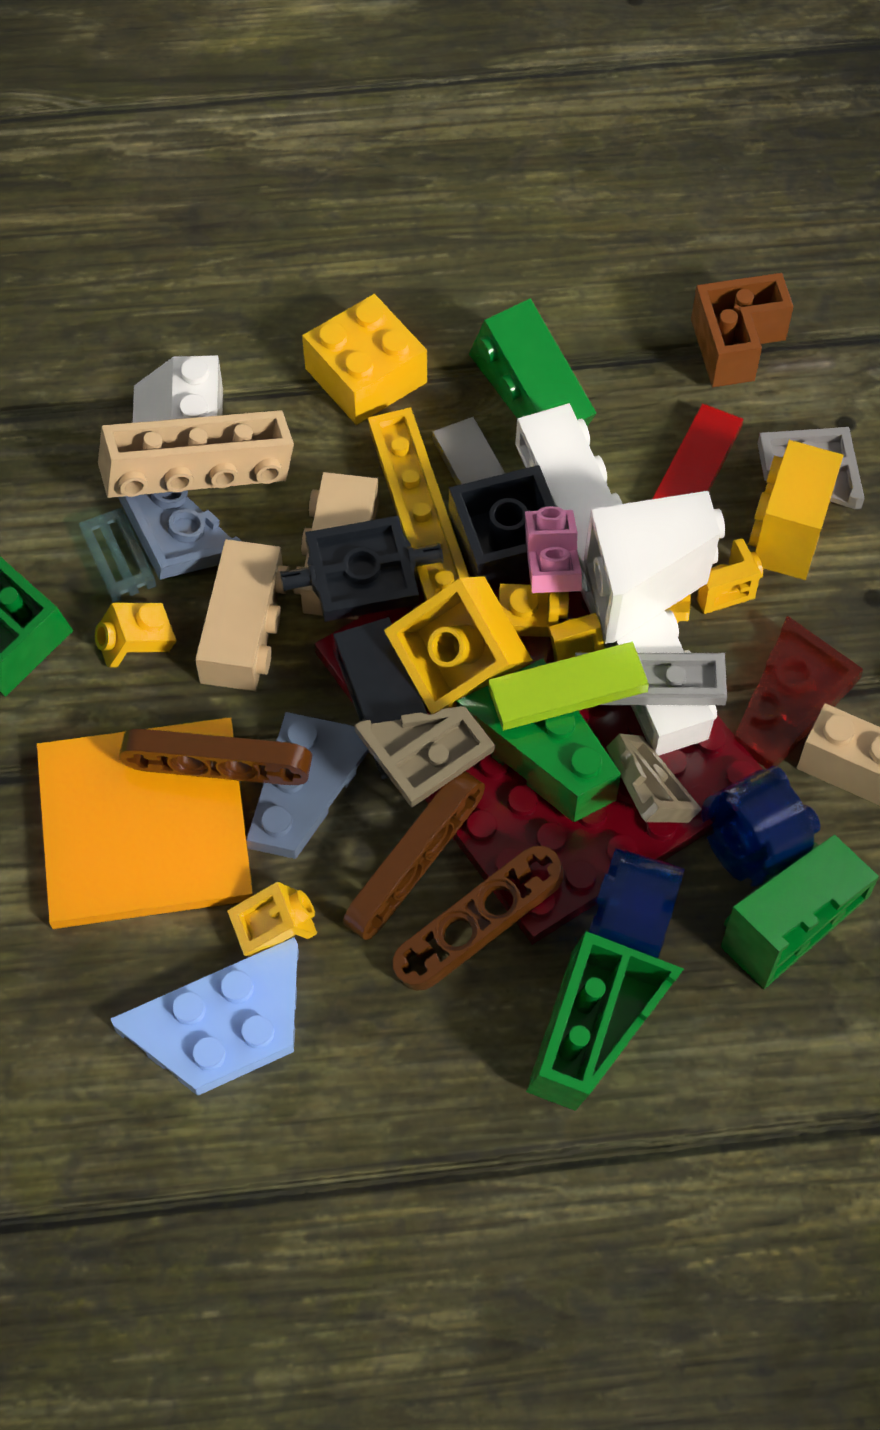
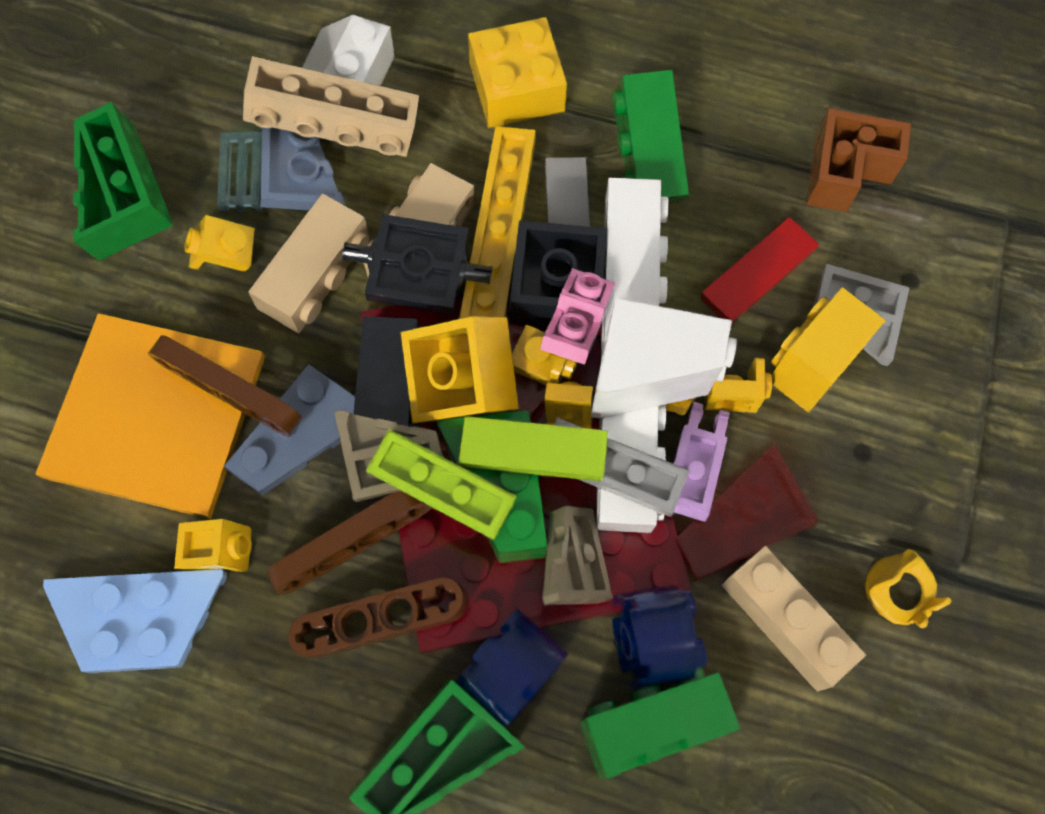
camera: 20 degrees right, 10 degrees up
none -> lime tile [366,429,517,541]
none -> lavender hinge [673,401,730,522]

